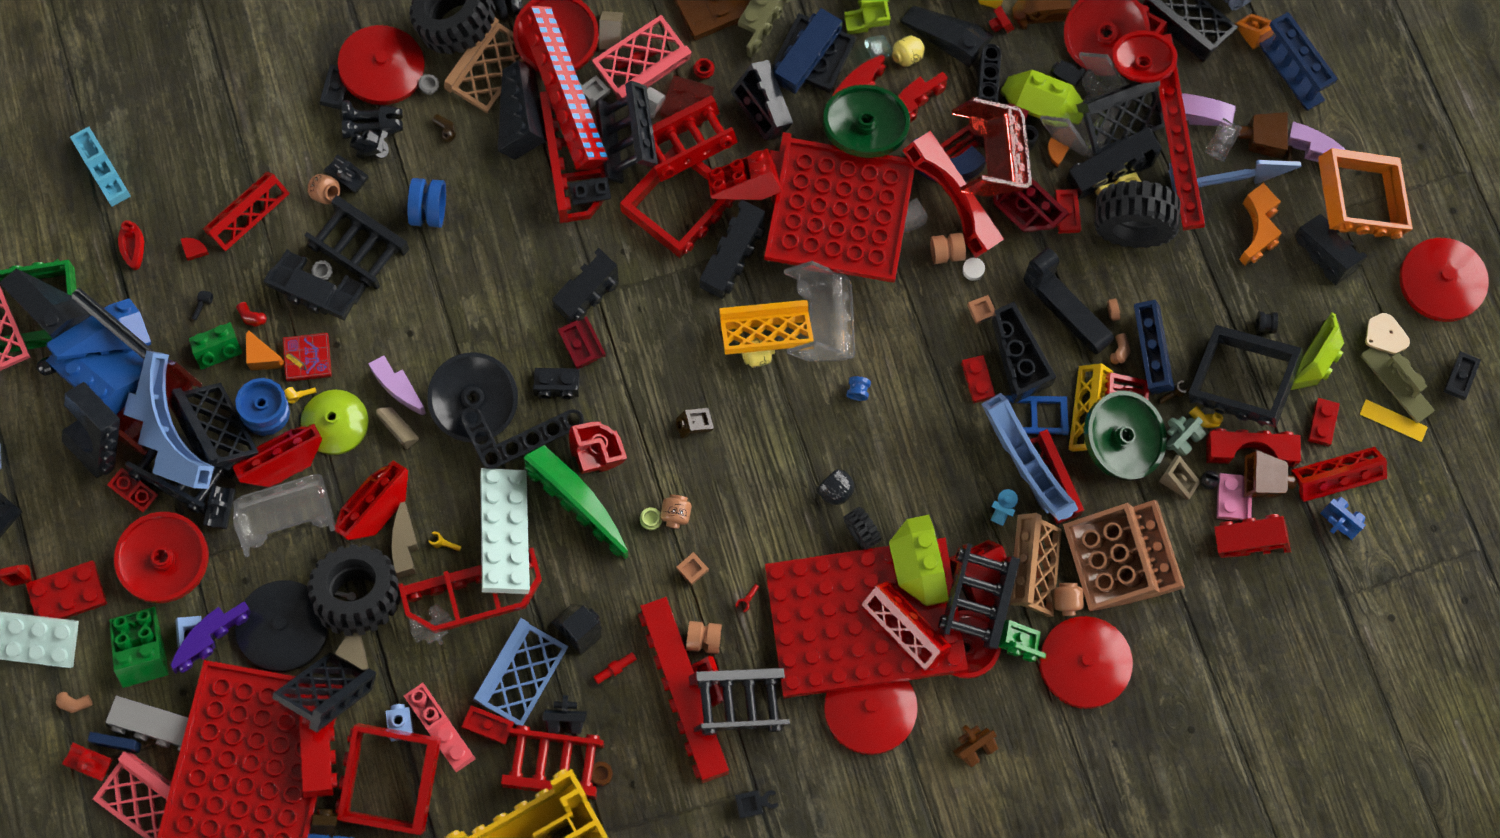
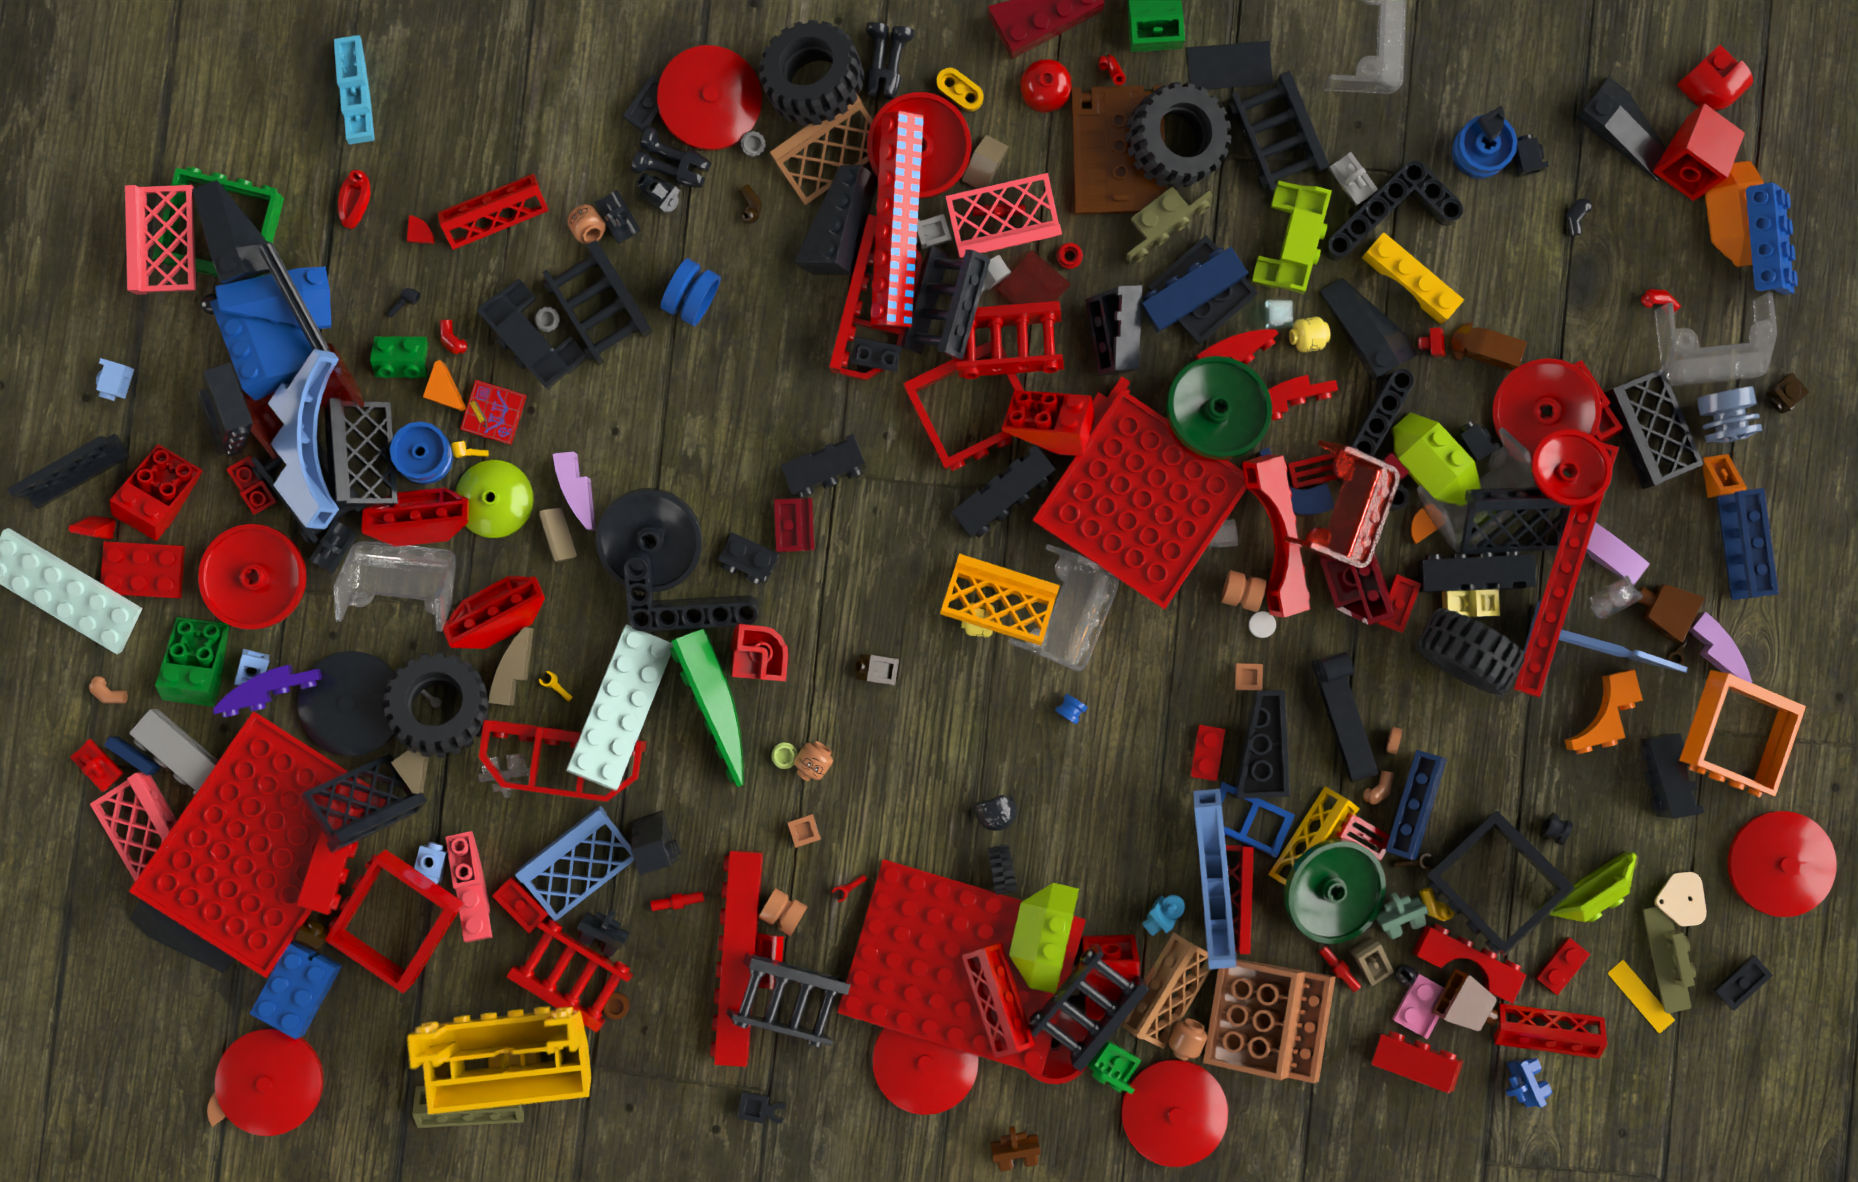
camera: 30 degrees right, 15 degrees up
none -> red slope [110,444,203,541]
none -> red bar [1319,945,1361,992]

